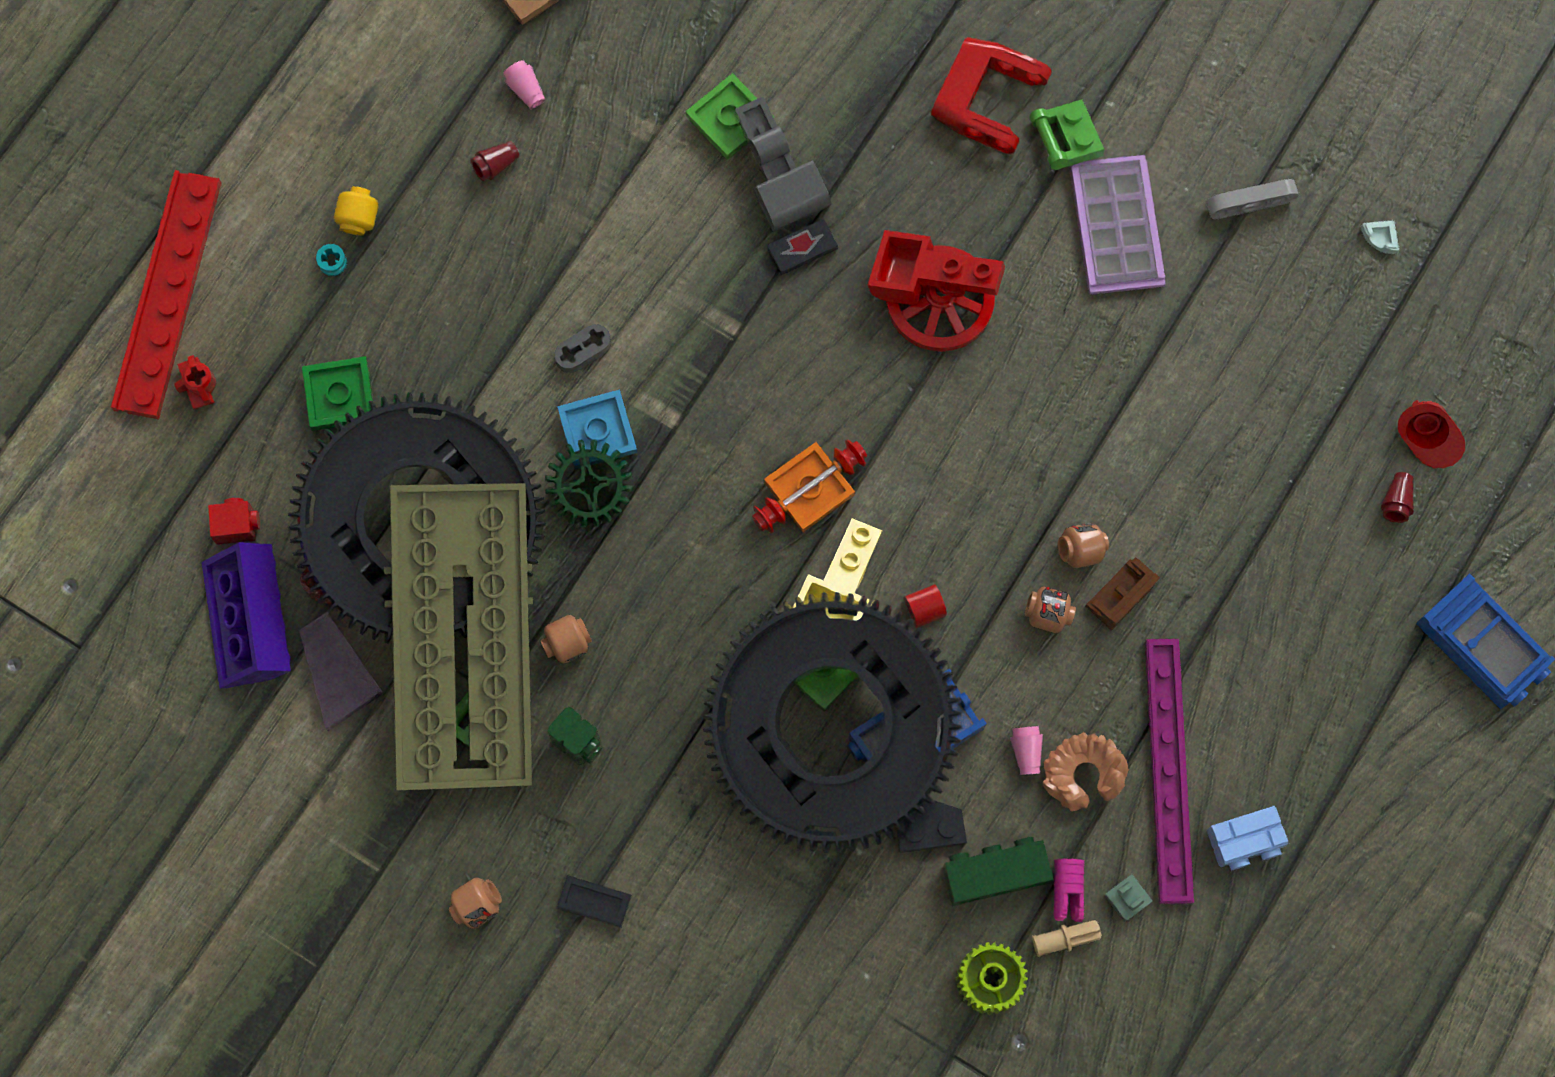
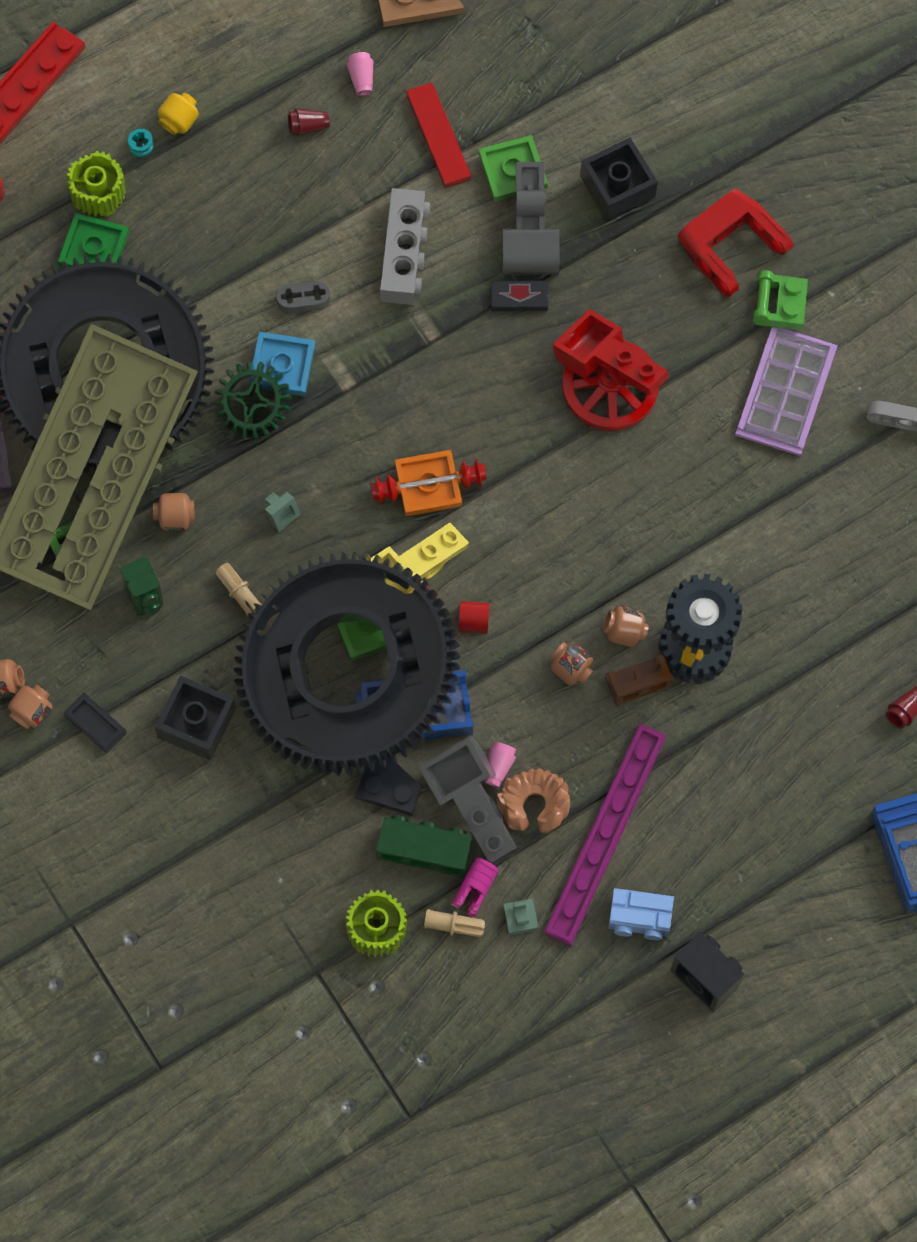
camera: 25 degrees right, 5 degrees down
none -> nougat head [8,684,52,730]
none -> lime brick [67,151,126,217]
none -> black brick [155,675,236,761]
none -> tan axle [216,563,262,617]
none -> sand green tile [264,492,301,532]
none -> light grey brick [380,188,430,305]
none -> red tile [406,82,471,188]
none -> dark grey plate [419,737,517,863]
none -> black brick [580,137,658,220]
none -> black plate [658,574,743,684]
none -> black brick [670,932,744,1013]

